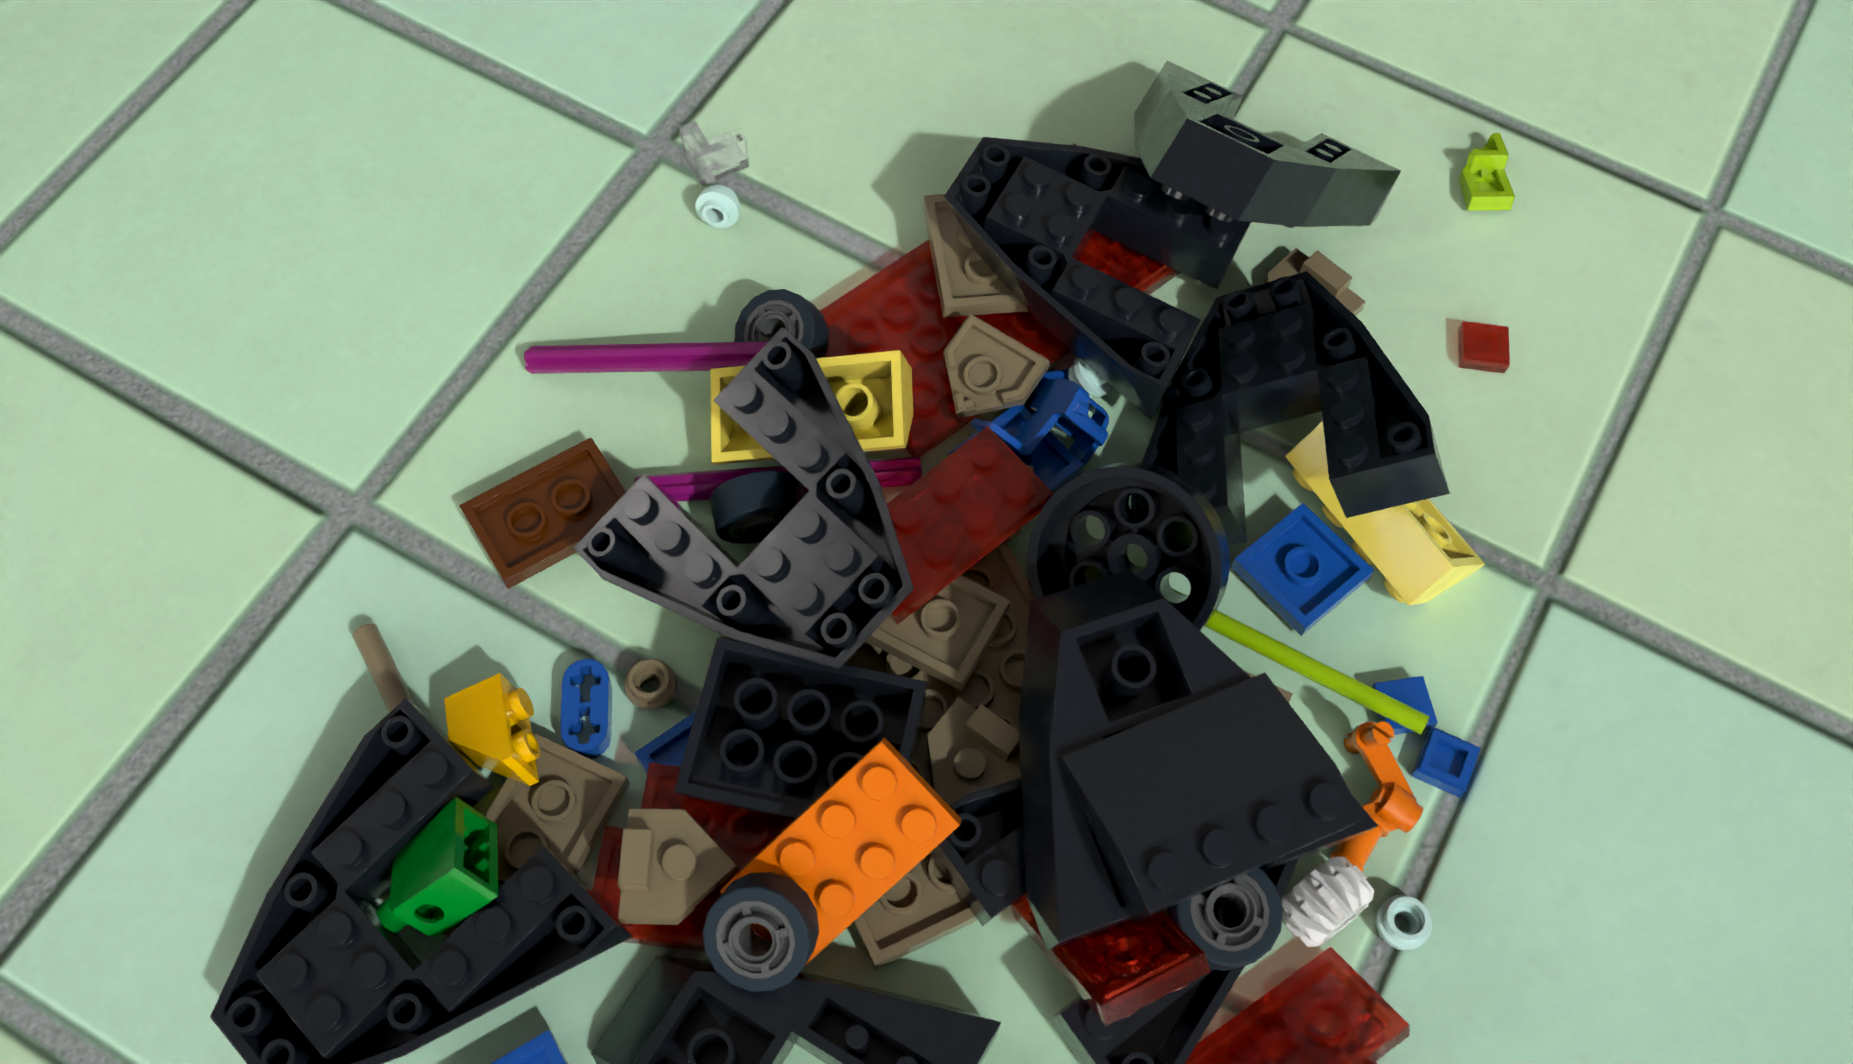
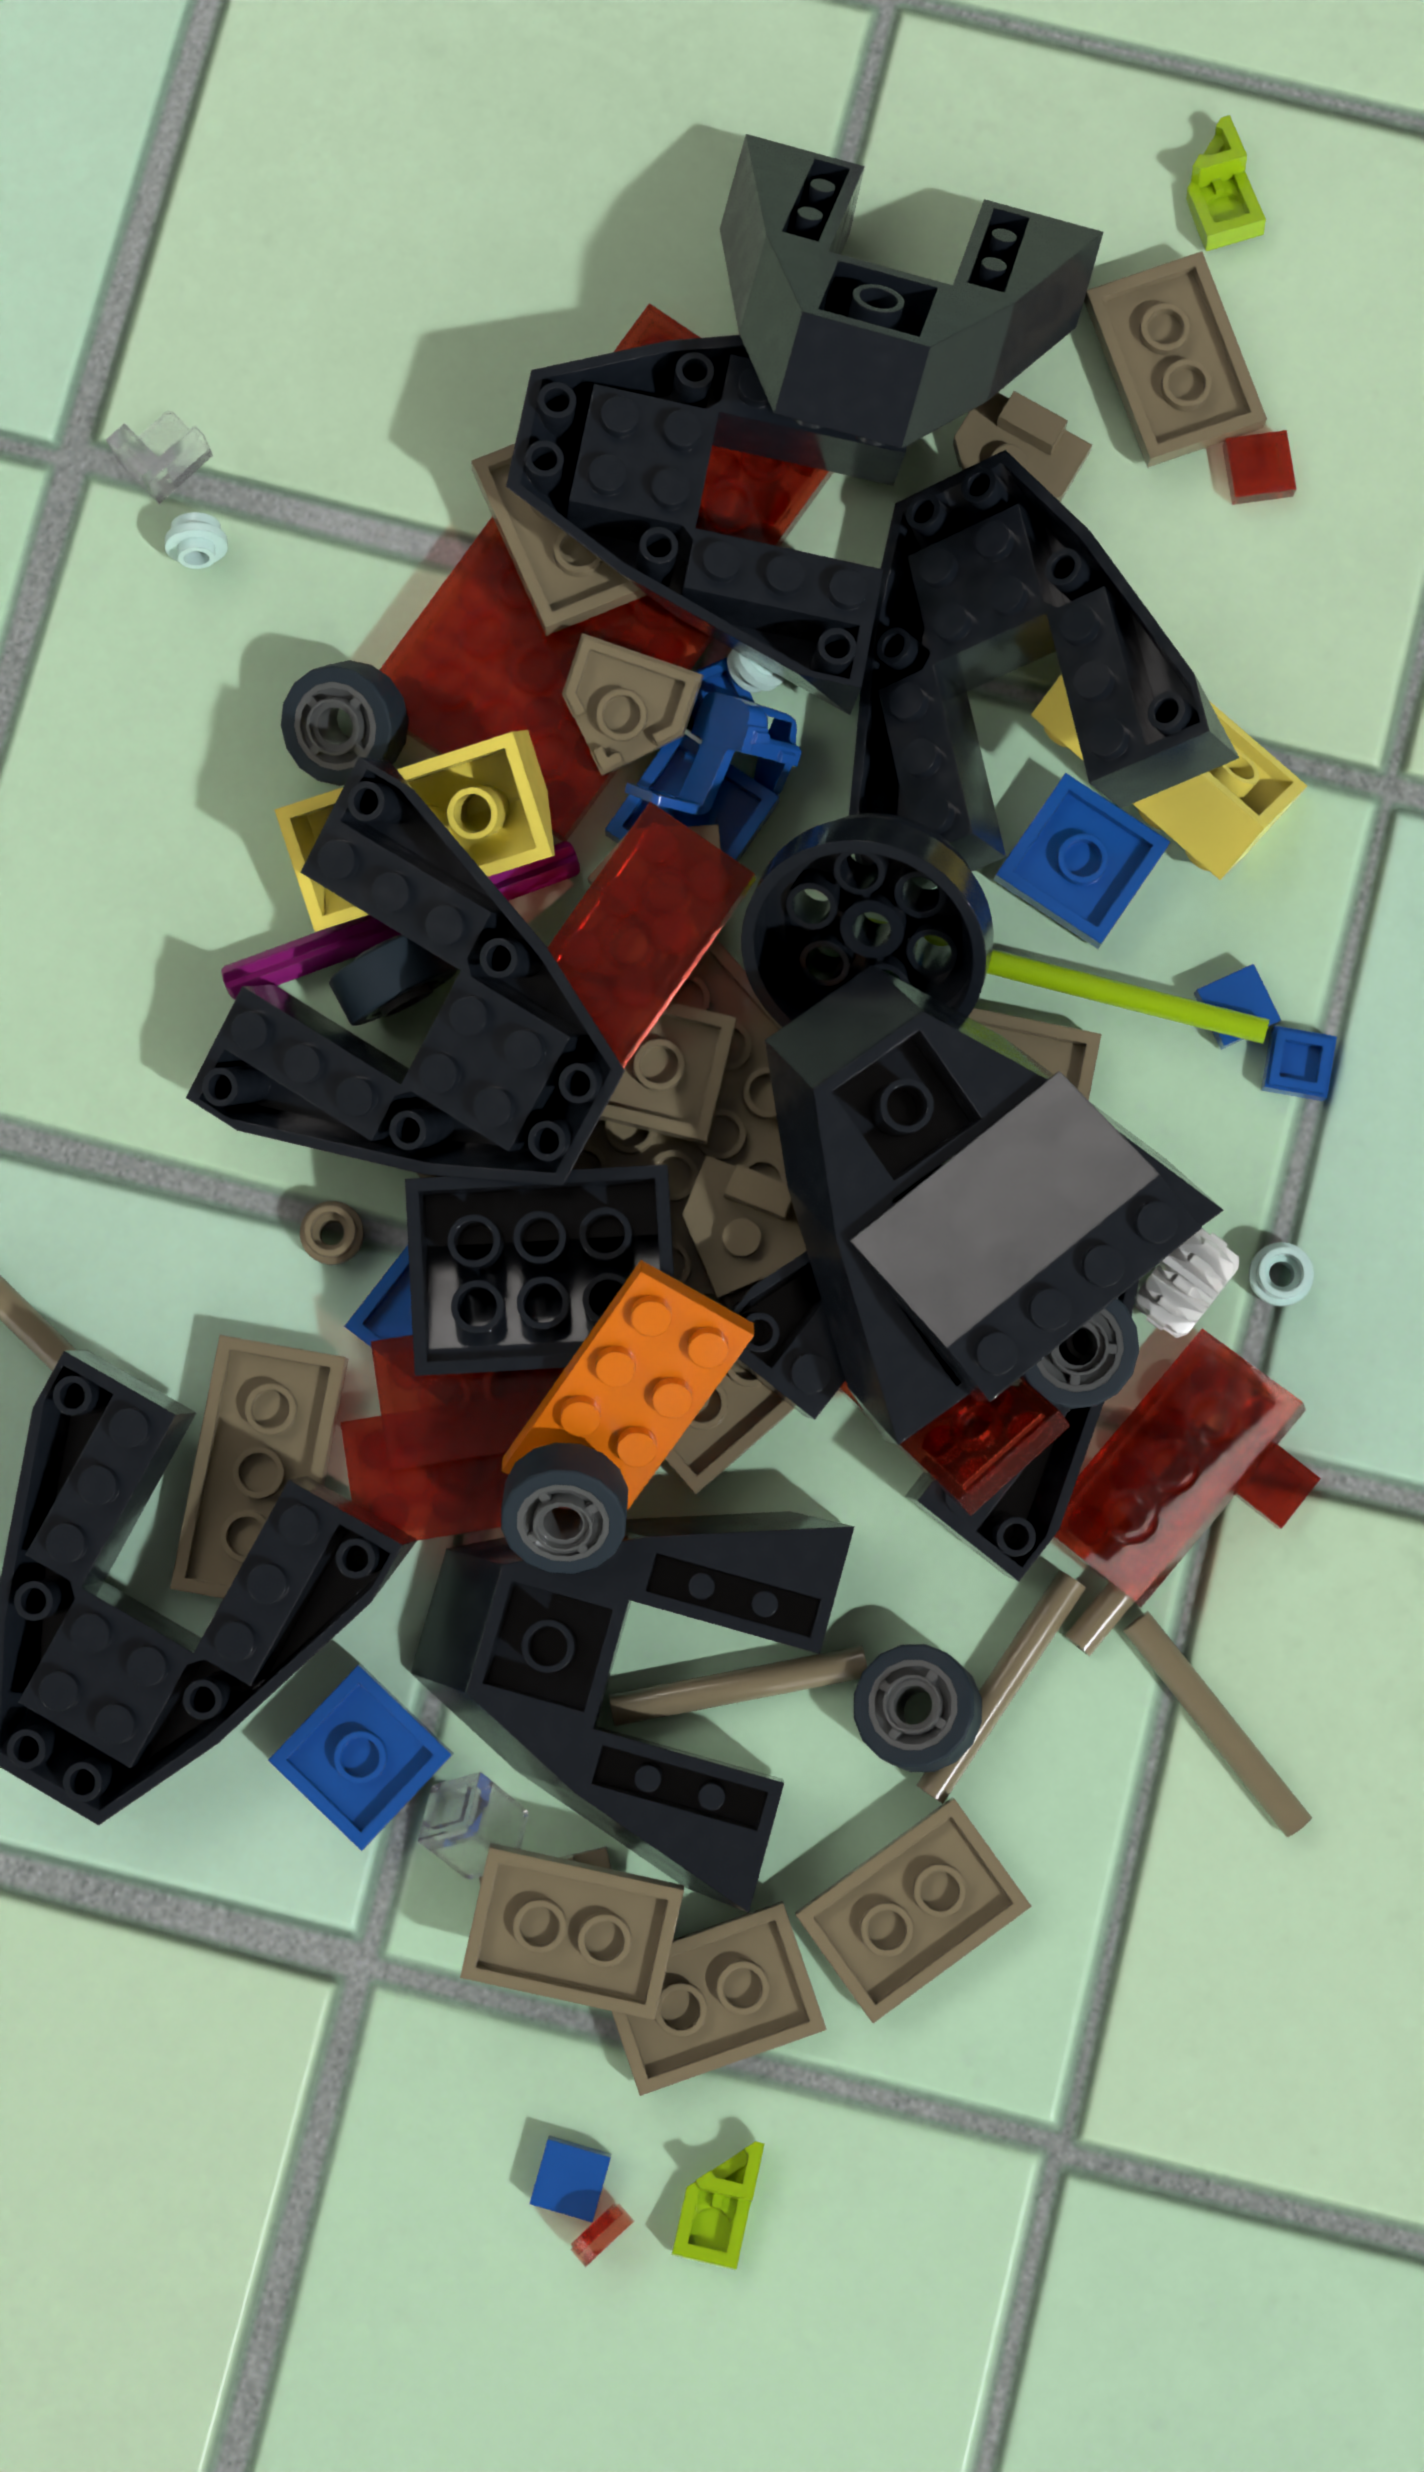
camera: 10 degrees left, 20 degrees up
green torso [376,797,498,937] -> none
yellow slope [444,673,540,786] -> none
reddish brown plate [459,438,626,589] -> none
magenta axle [524,341,769,374] -> none
blue beam [560,659,612,759] -> none
dark tan plate [618,808,738,925] -> none
orange pin [1330,722,1423,872] -> none
none -> dark tan plate [1084,251,1267,468]

